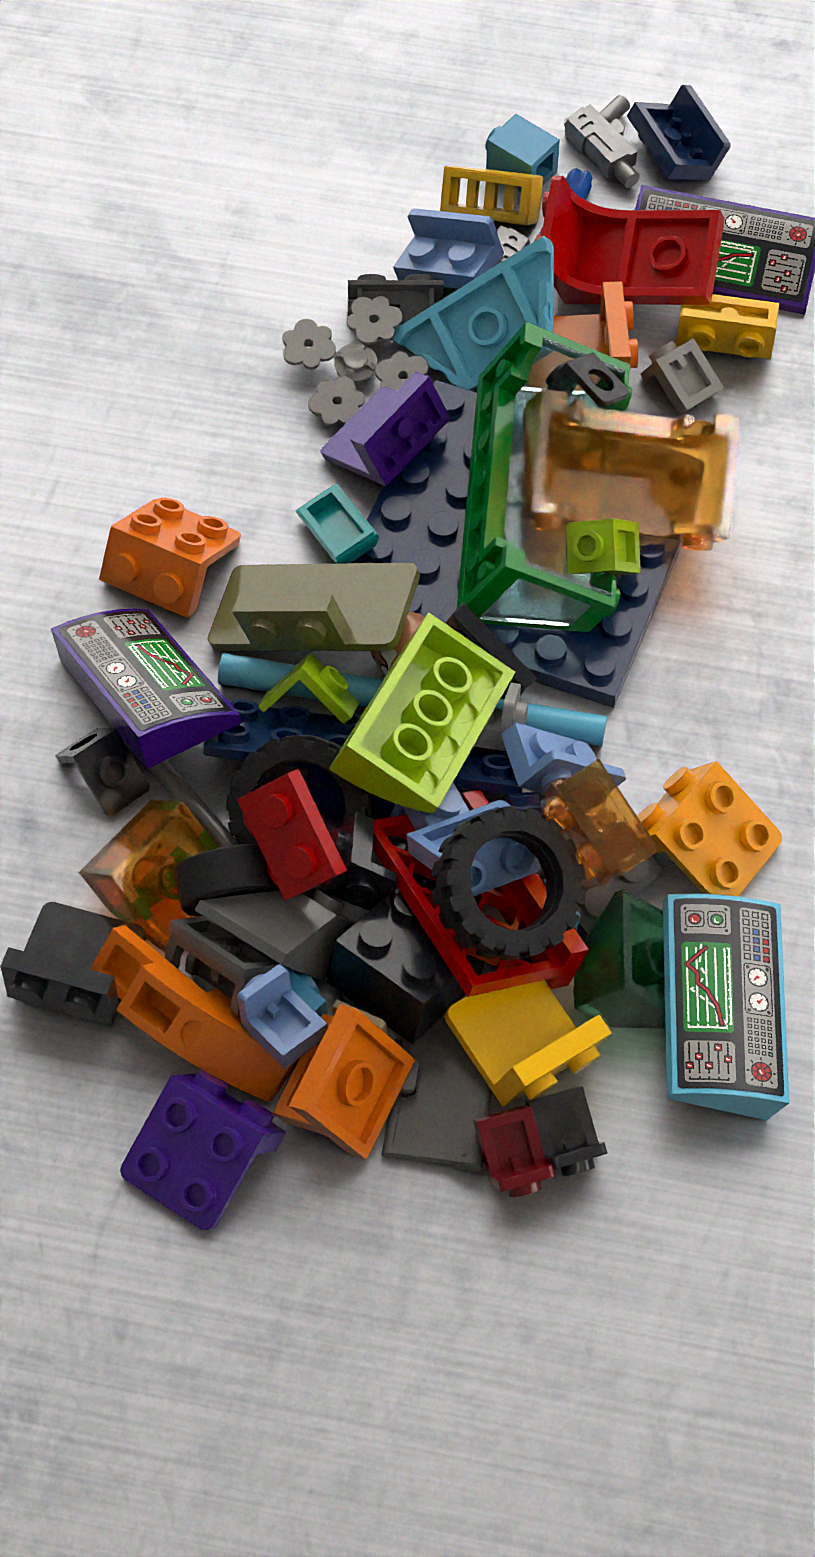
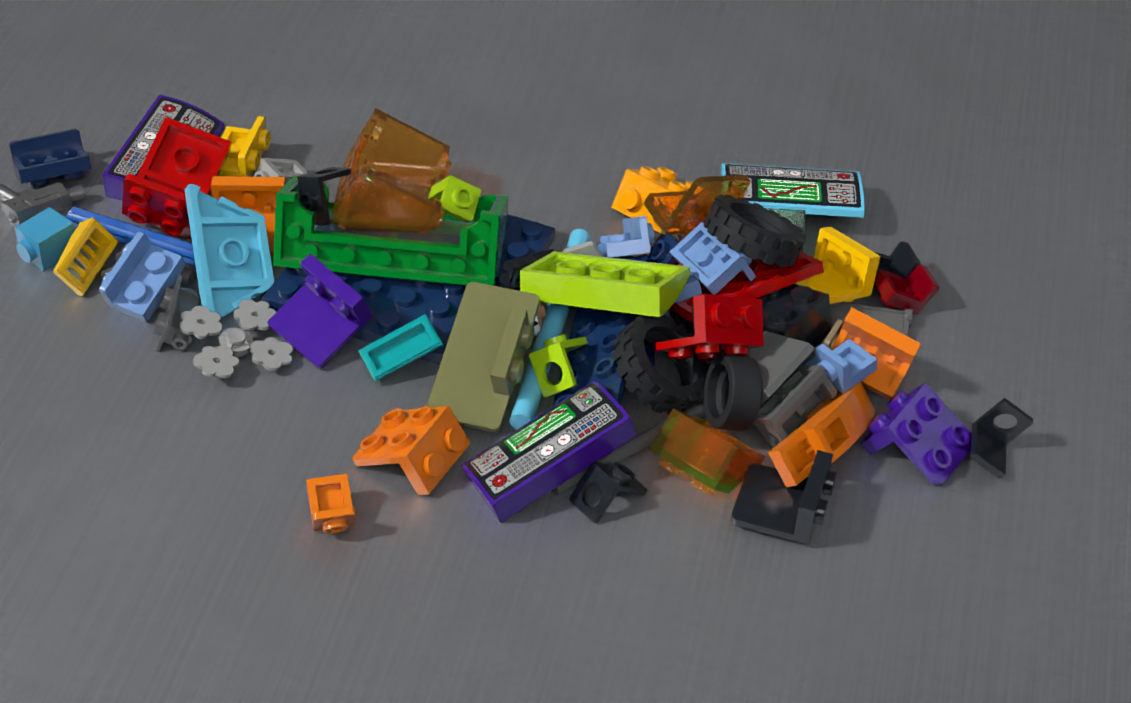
camera: 90 degrees left, 15 degrees down
none -> orange bracket [306,473,356,534]
none -> black bracket [970,398,1033,479]

